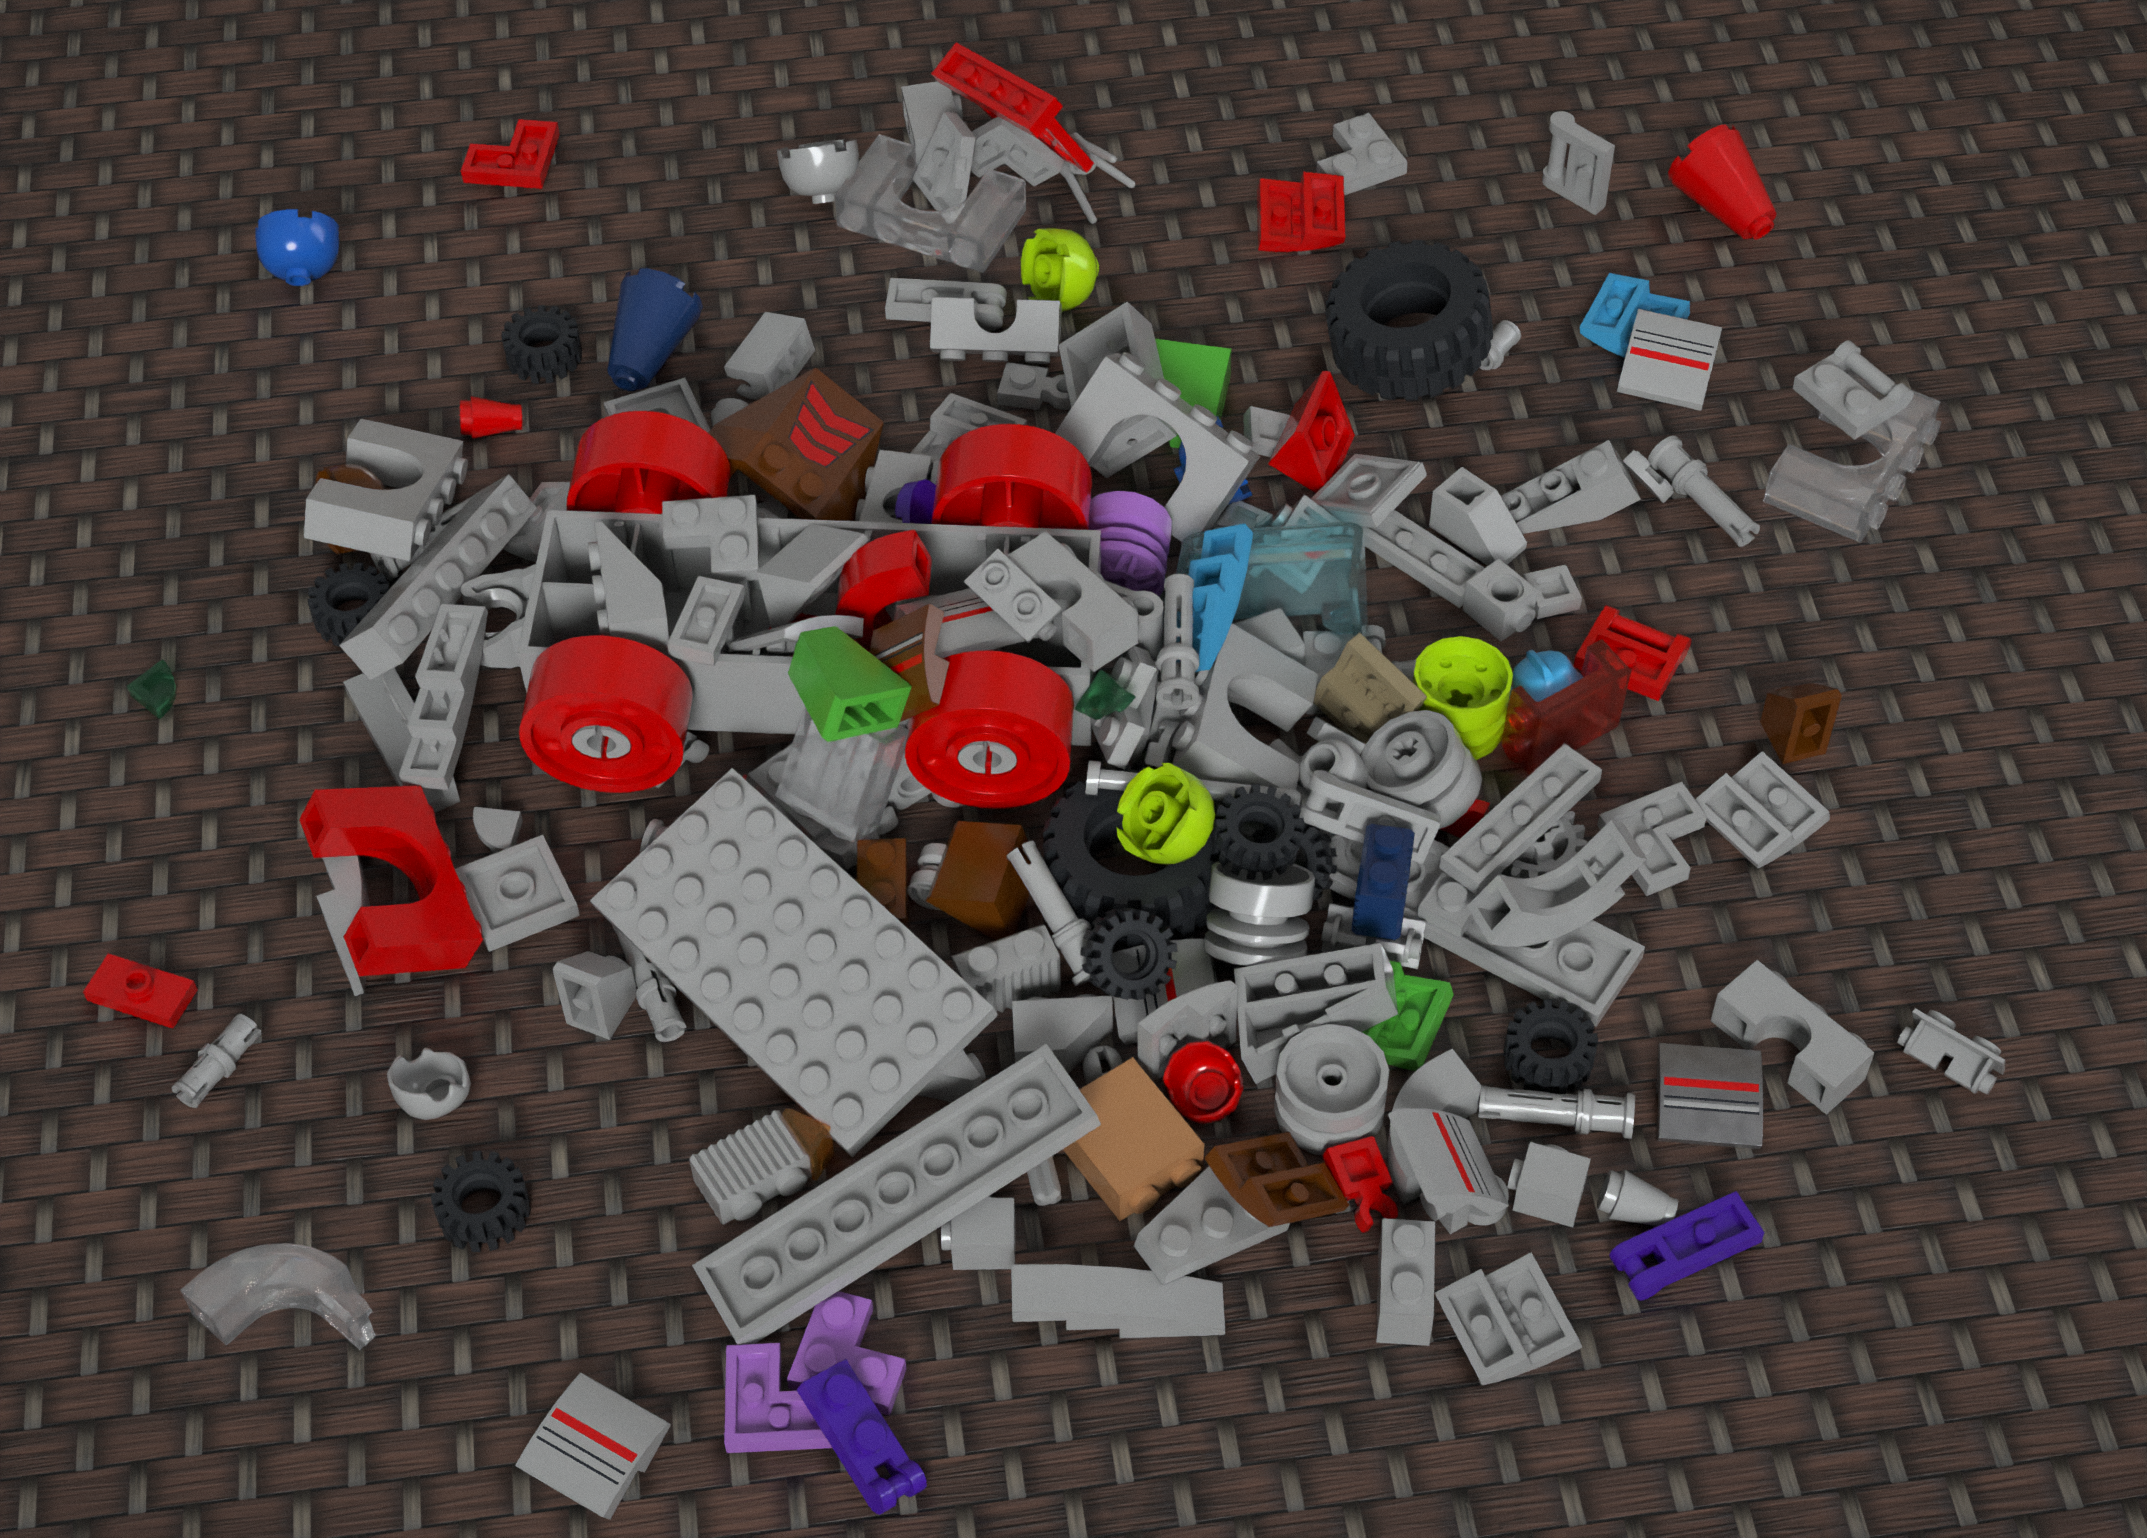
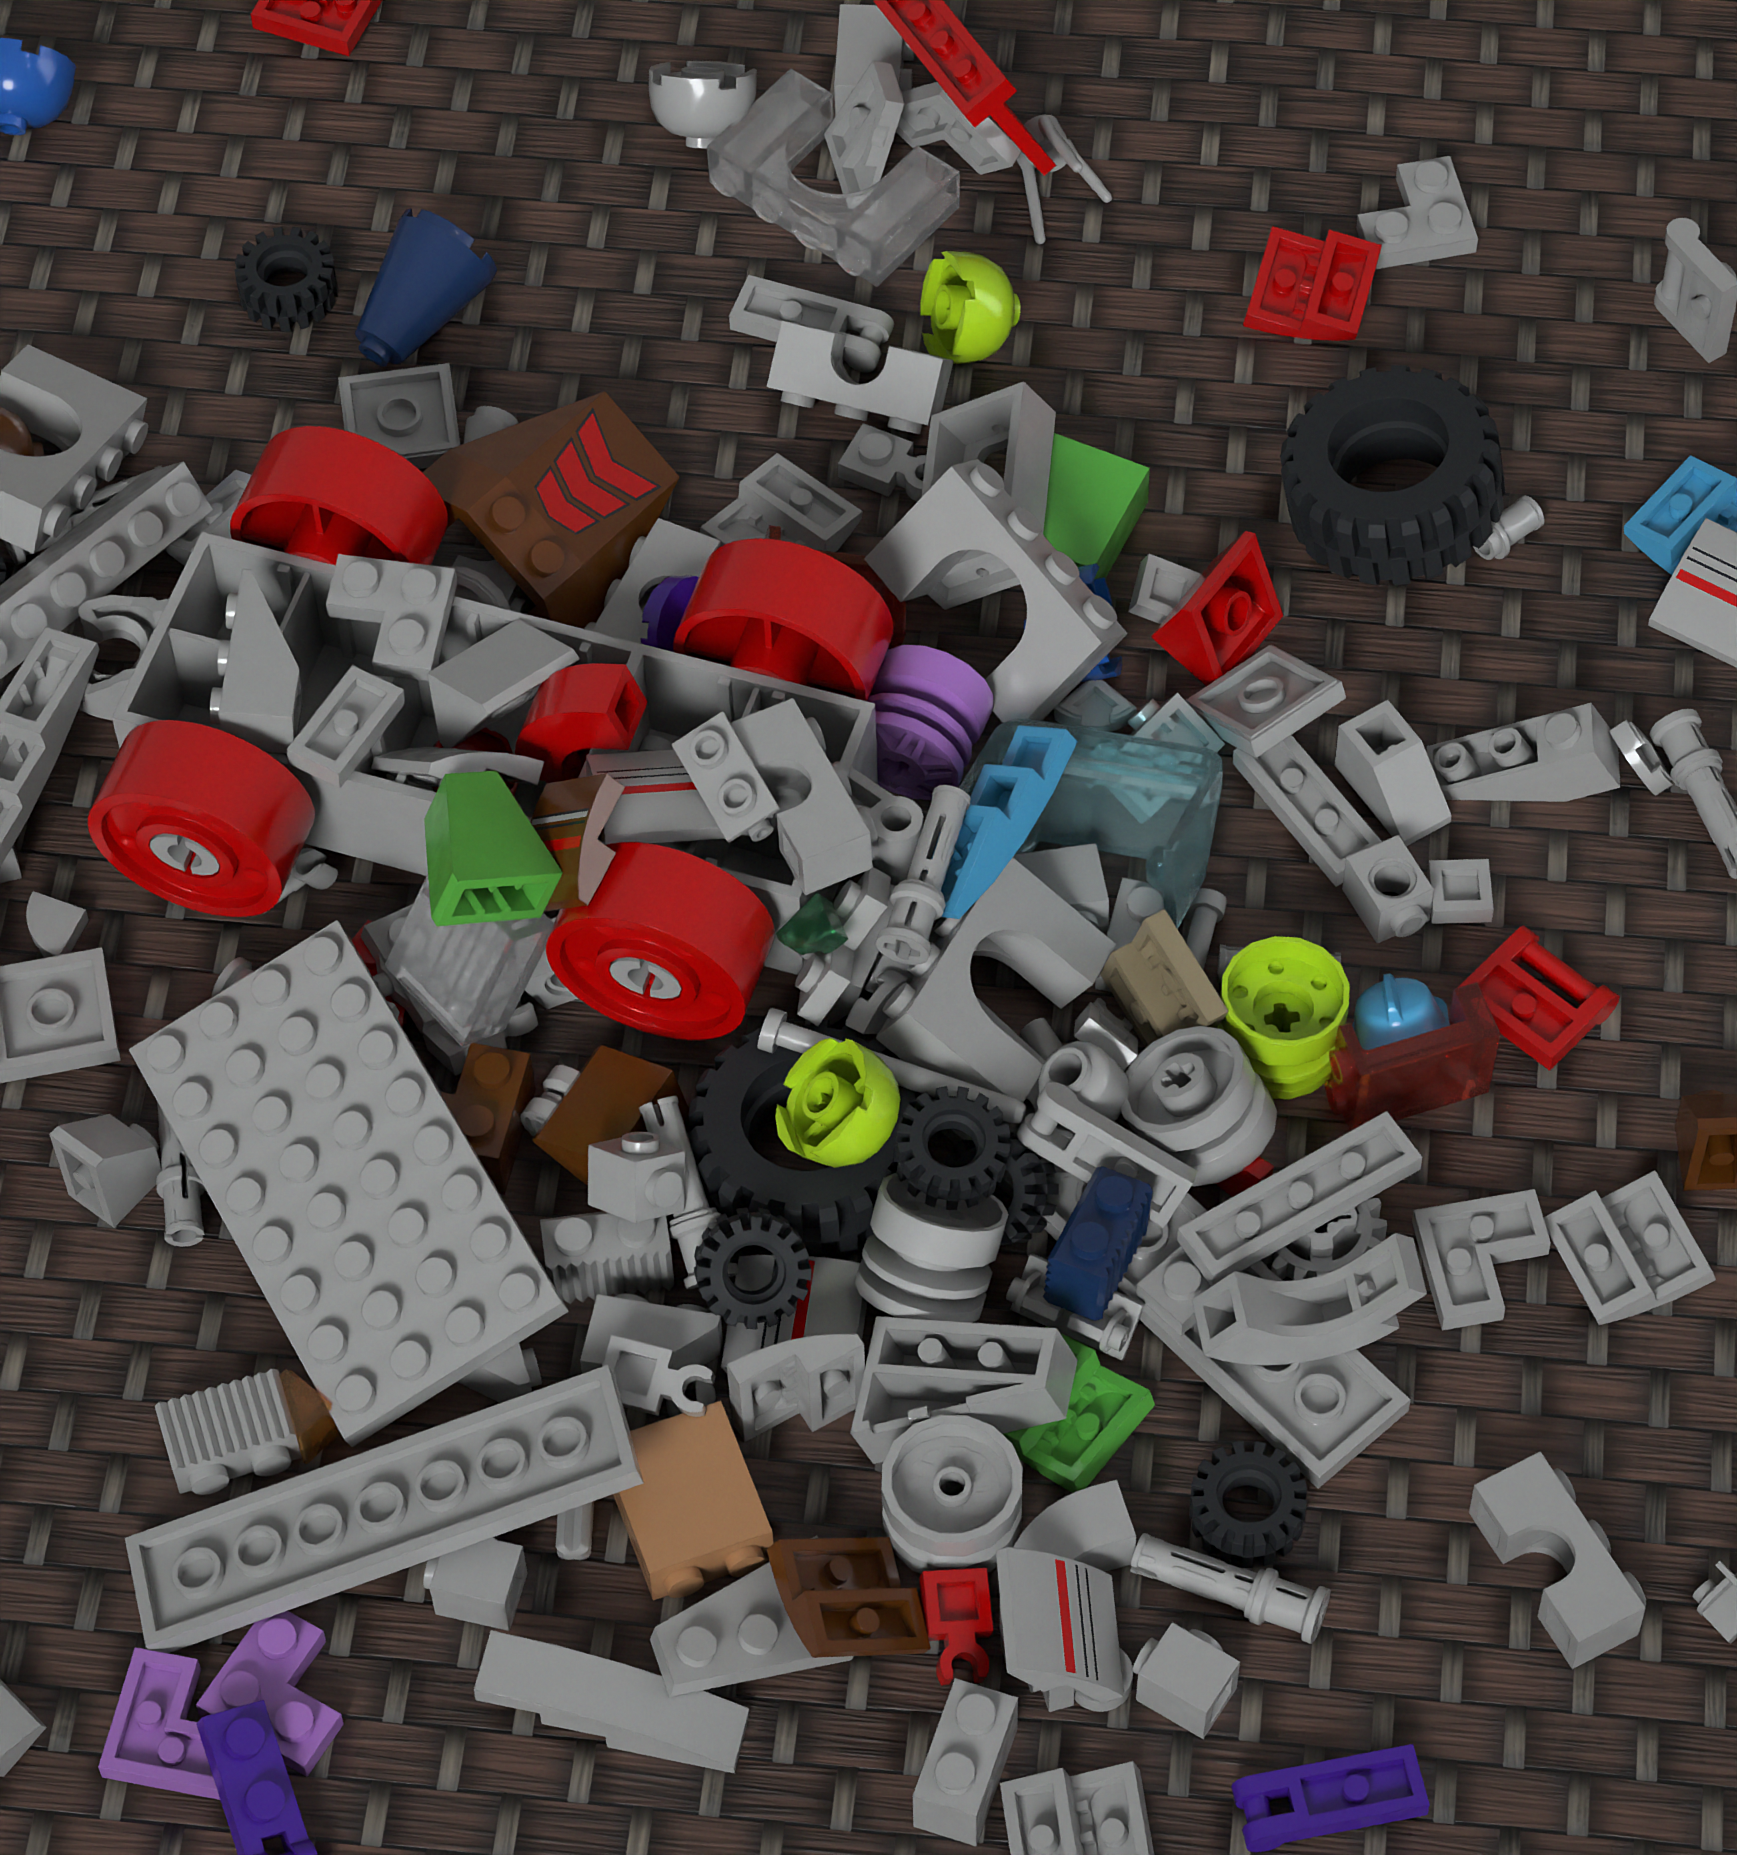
camera: 15 degrees right, 5 degrees up
red cone [460,396,522,439] -> none
light grey hinge [724,312,815,400] -> none
red hair [1163,1041,1244,1124] -> none
light grey cone [1596,1170,1678,1226] -> none
flat silver slope [1656,1043,1763,1149] -> none
none -> light grey brick [588,1132,685,1223]
none -> light grey plate [602,1335,715,1417]

